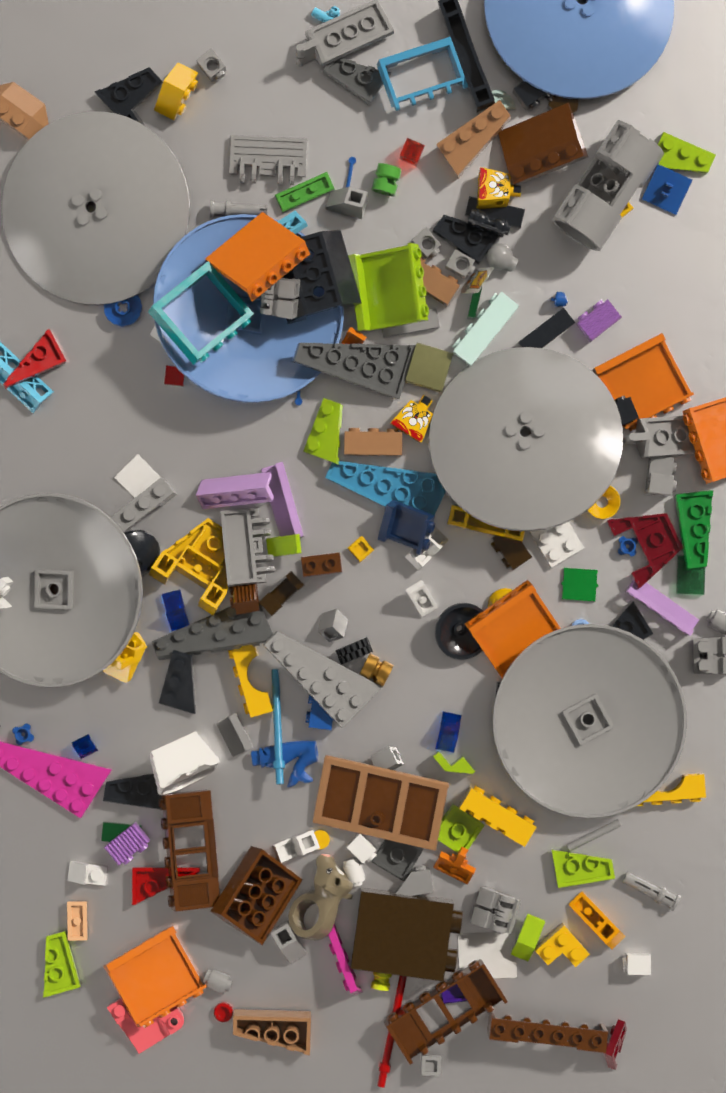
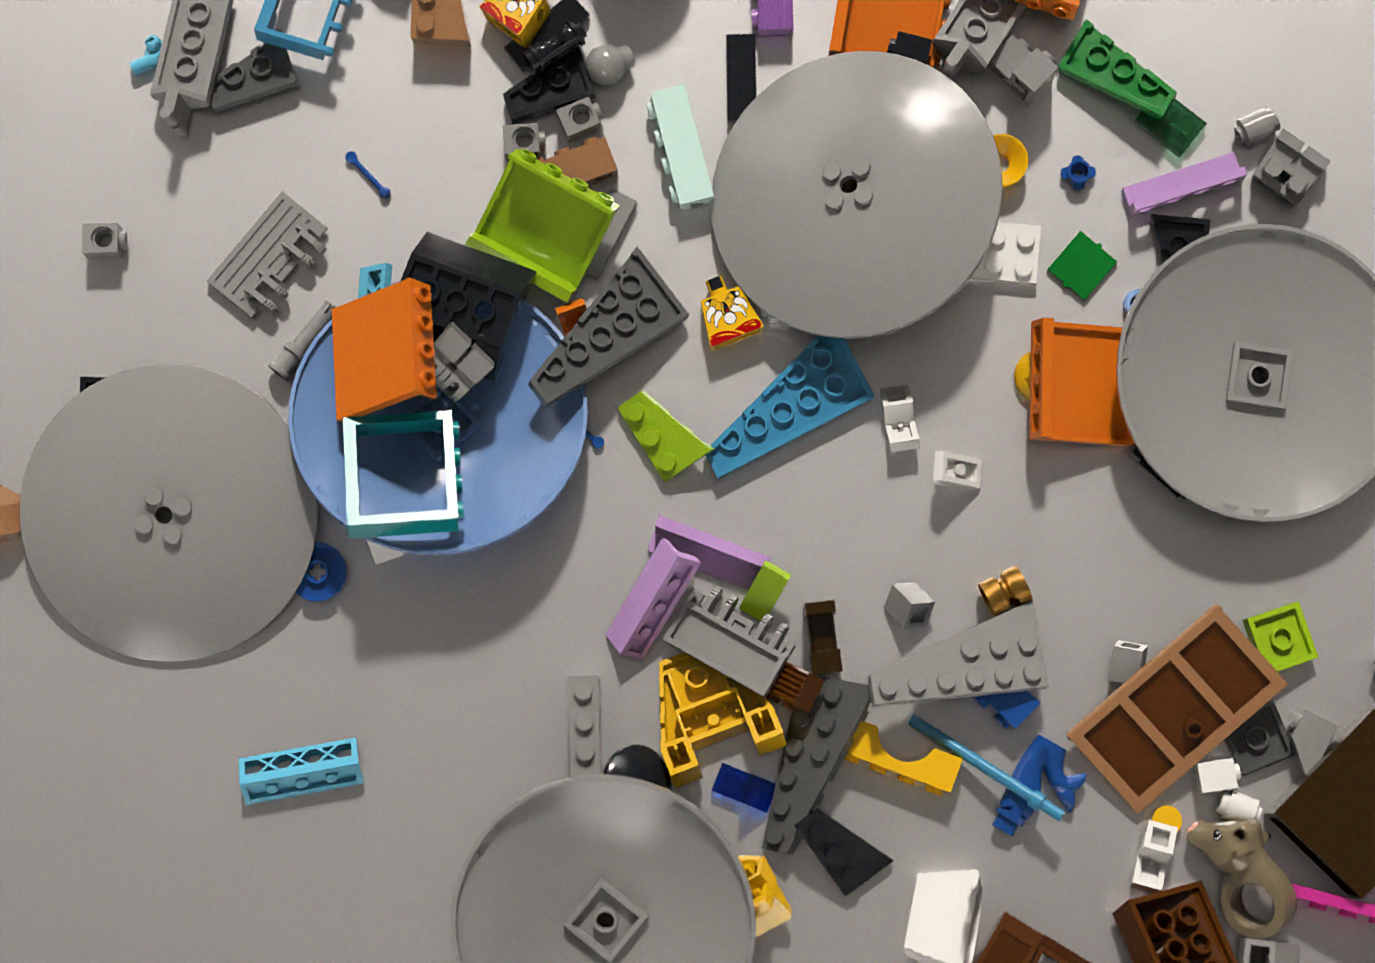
camera: 50 degrees left, 5 degrees down
red wing [3,329,66,389] -> none
black wing [95,67,163,115] -> none
white sticker [115,454,161,498] -> none
yellow brick [154,63,198,120] -> none
red tile [164,365,185,387] -> none
light grey panel [216,713,254,757] -> none
bright green tile [275,172,335,213] -> none
reddish brown panel [301,552,342,577] -> none
light grey slope [325,187,368,219] -> none
black tyre [335,637,373,665] -> none
medium nougat brick [344,428,402,456] -> none
yellow tile [348,536,374,562] -> none
bright green wheel [371,163,402,197] -> none
dark blue panel [377,500,435,555] -> none
clear red brick [399,138,425,167] -> none
olive slope [405,342,454,393] -> none
lime slope [432,751,475,774] -> none
orange hinge [433,847,476,885] -> none
black dish [435,603,483,660] -> none
clear blue slope [435,711,462,753] -> none
yellow arch [447,505,525,541] -> none
yellow wedge [458,785,537,847] -> none
sticker [461,267,494,294] -> none
dark green tile [467,288,482,320] -> none
dark brown slope [490,536,532,570] -> none
blue piece [550,292,568,307] -> none
dark red wing [606,513,683,589] -> none

